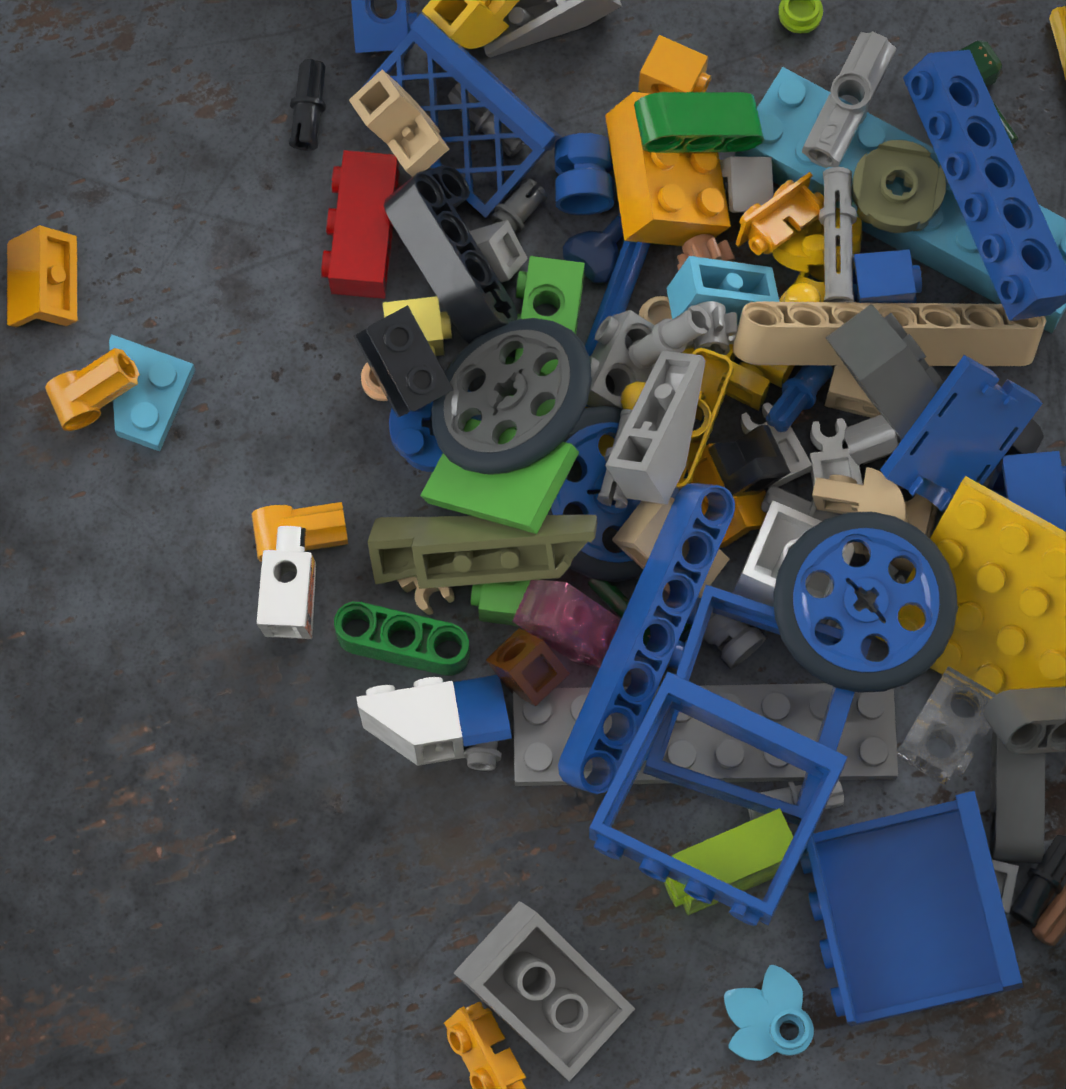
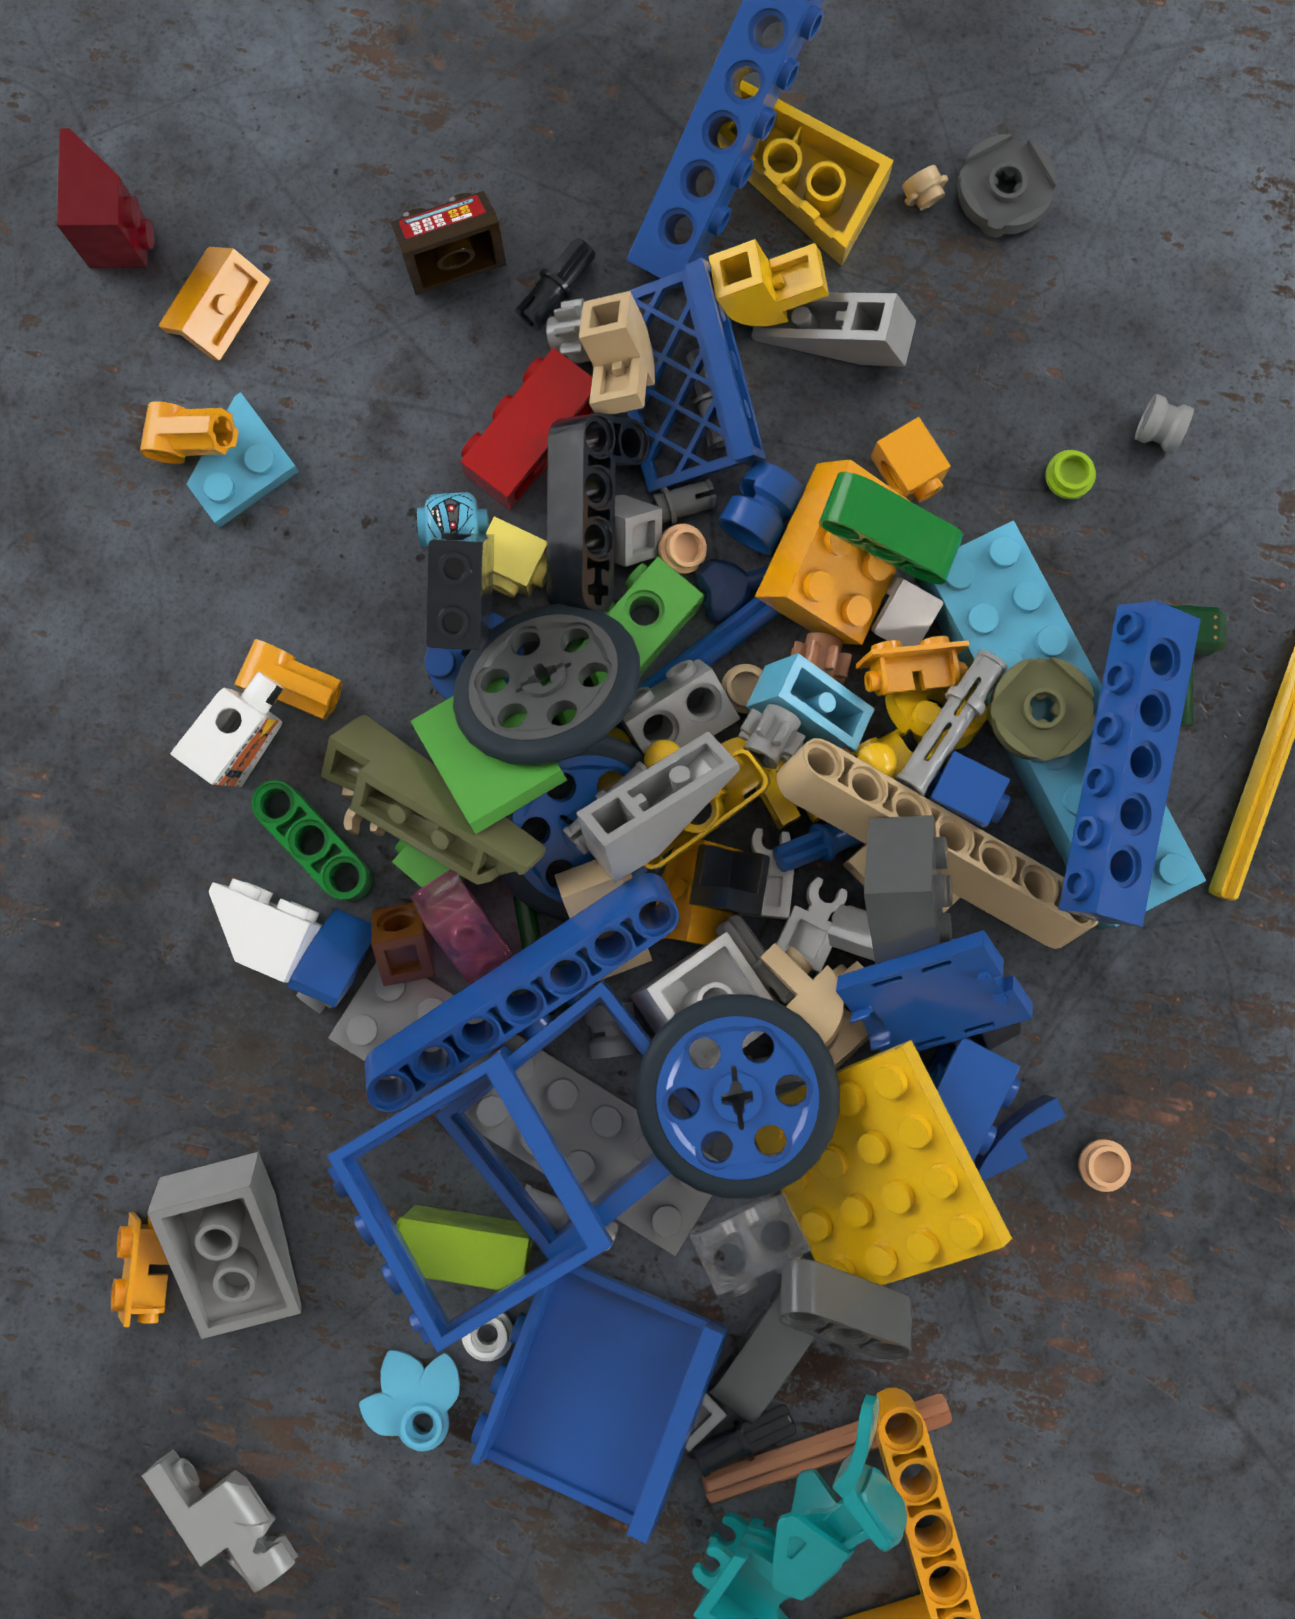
camera: 30 degrees right, 10 degrees up
light grey pin [629,305,711,370] -> none
light grey piece [802,31,896,168] -> none
none -> dark brown slope [391,191,507,295]
none -> medium azure head [417,492,489,548]
none -> white plate [462,1313,513,1361]
none -> light grey gear [546,298,591,364]
none -> light nougat plate [658,524,707,574]

